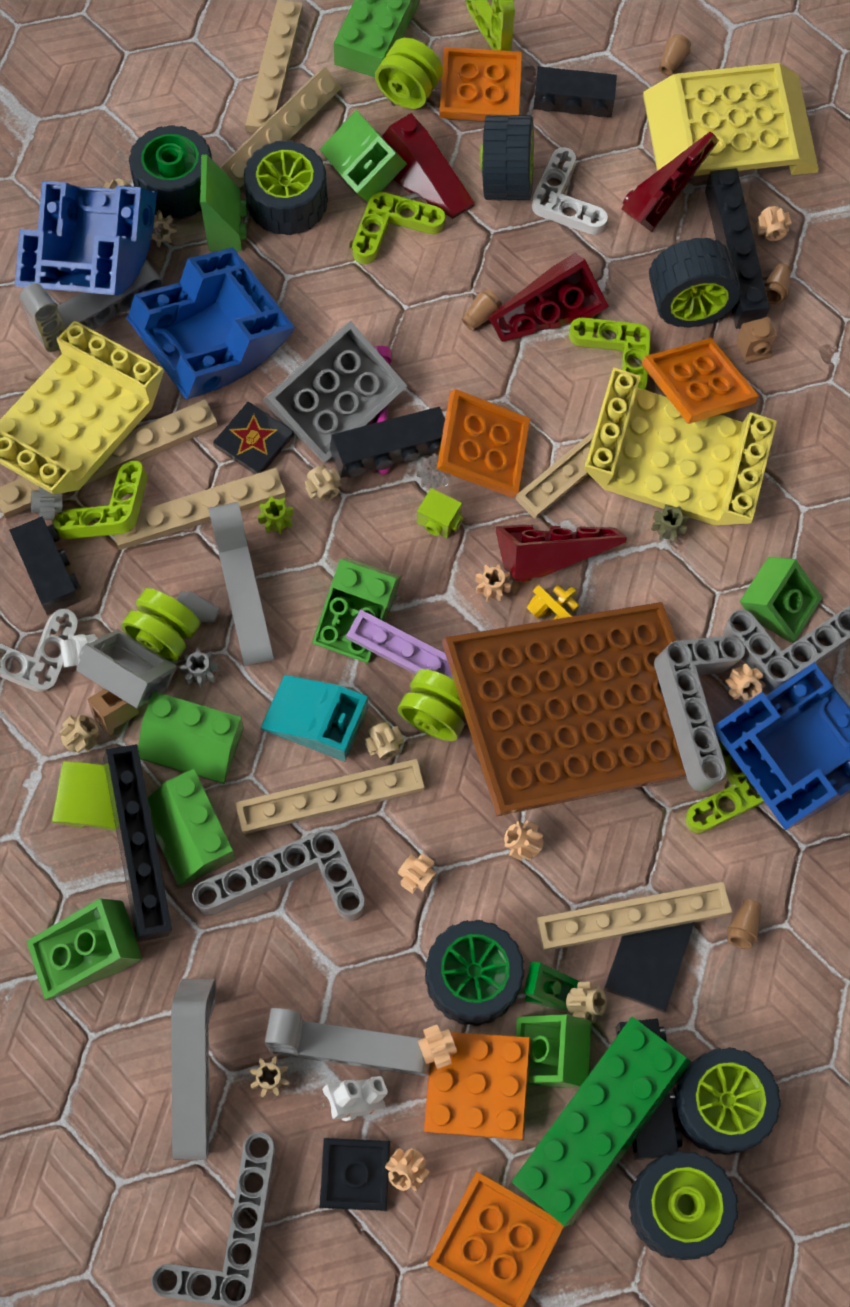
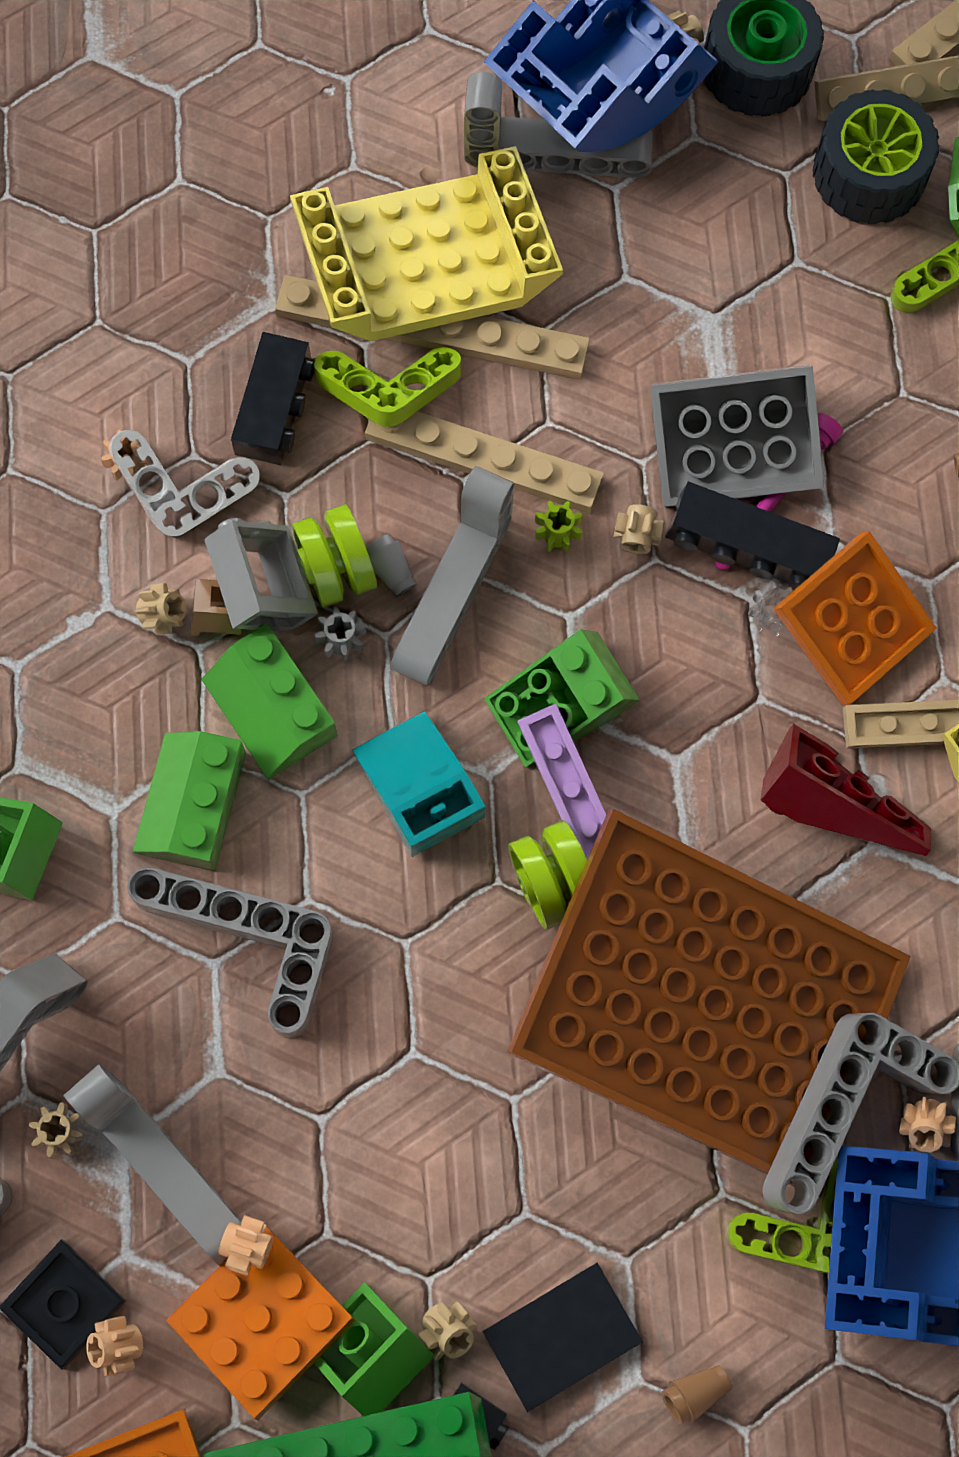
camera: 40 degrees right, 5 degrees up
light grey gear [31,487,62,520] -> none
lime slope [51,761,116,832] -> none
white piece [60,634,98,668] -> none
black brick [103,744,172,942] -> none
blue slope [126,248,295,400] -> none
tan gear [151,210,177,247] -> none
bright green slope [200,155,247,251] -> none
black tile [213,402,294,474] -> none
tan plate [235,759,424,835] -> none
white hips [322,1076,388,1121] -> none
tan gear [365,722,404,760] -> none
light nougat gear [398,853,437,894] -> none
lime brick [417,488,464,538] -> none
wheel [425,920,525,1026] -> none
light nougat gear [475,564,511,602] -> none
light nougat gear [504,821,543,861] -> none
green slope [523,962,580,1012] -> none
yellow hips [526,585,580,619] -> none
tan plate [536,882,732,951] -> none

